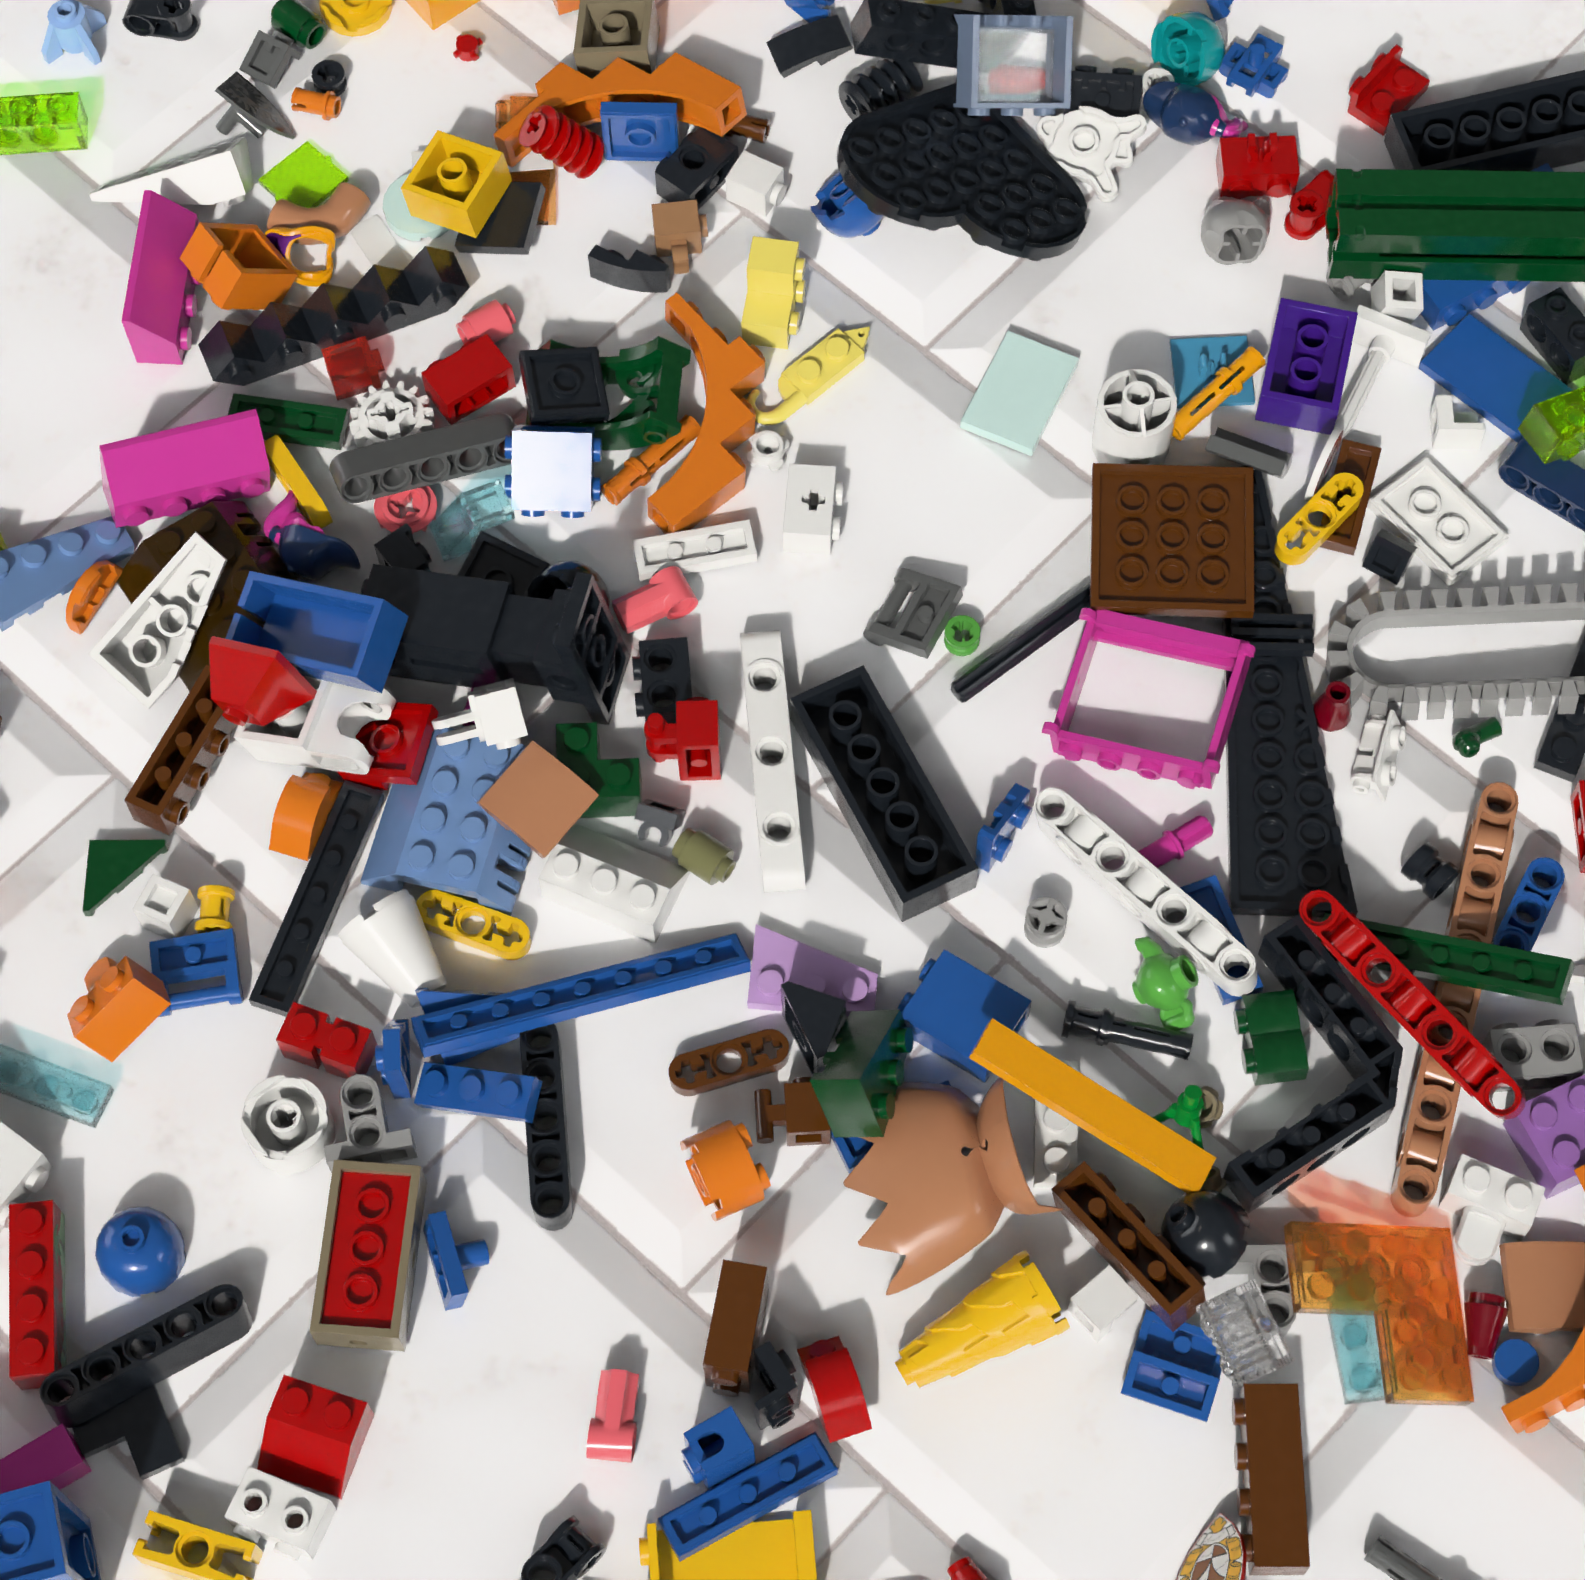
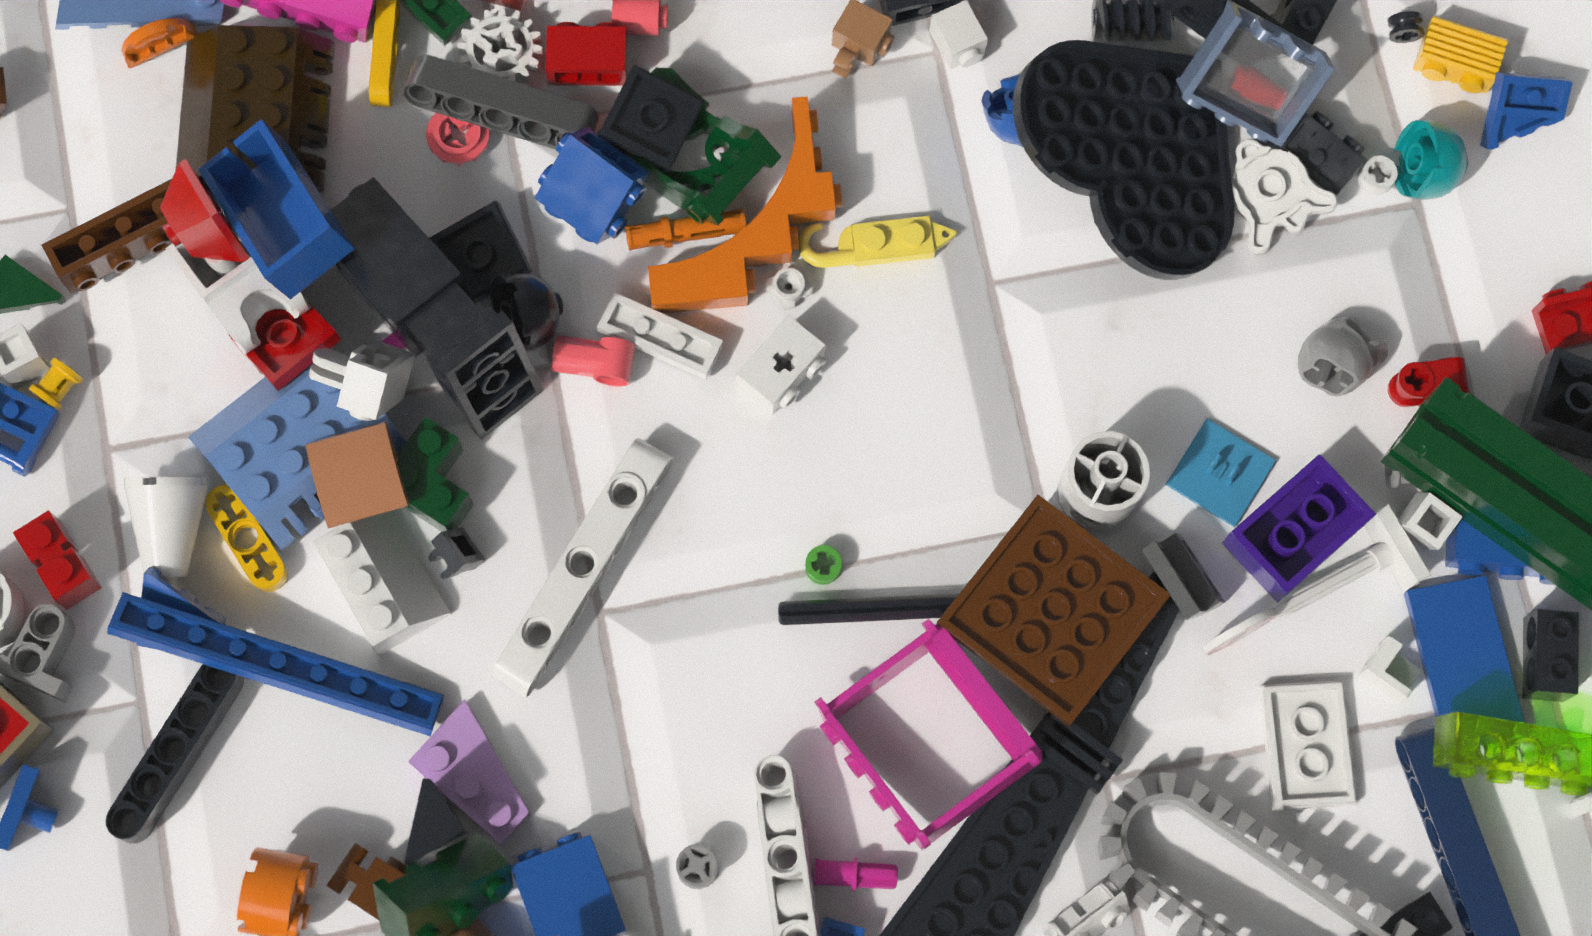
camera: 30 degrees right, 10 degrees up
white wedge [88,532,227,709] -> none
black plate [249,780,385,1017] -> none
dark blue hair [263,490,361,580] -> none
orange brick [269,772,343,861] -> none
black brick [374,523,432,572] -> none
blue wing [375,1019,411,1099] -> none
blue plate [414,1062,543,1123] -> none
clear light blue slope [430,479,515,562] -> none
black slope [588,245,671,293] -> none
black brick [632,637,692,723] -> none
red brick [644,697,721,781] -> none
reddish brown beam [669,1029,789,1096] -> none
olive brick [672,827,736,886] -> none
light yellow brick [741,236,806,349] -> none
black brick [790,665,978,922] -> none
dark grey plate [863,568,963,659] -> none
light aqua tile [960,330,1079,456] -> none
blue wing [975,783,1033,873] -> none
dark blue hair [1143,81,1248,146] -> none
light orange pin [1172,346,1266,441] -> none
red brick [1216,132,1300,199] -> none
blue piece [1219,33,1289,98] -> none
yellow beam [1274,472,1364,565] -> none
dark red cone [1313,681,1352,732] -> none
reddish brown plate [1320,439,1382,556] -> none
black tile [1362,529,1417,585] -> none

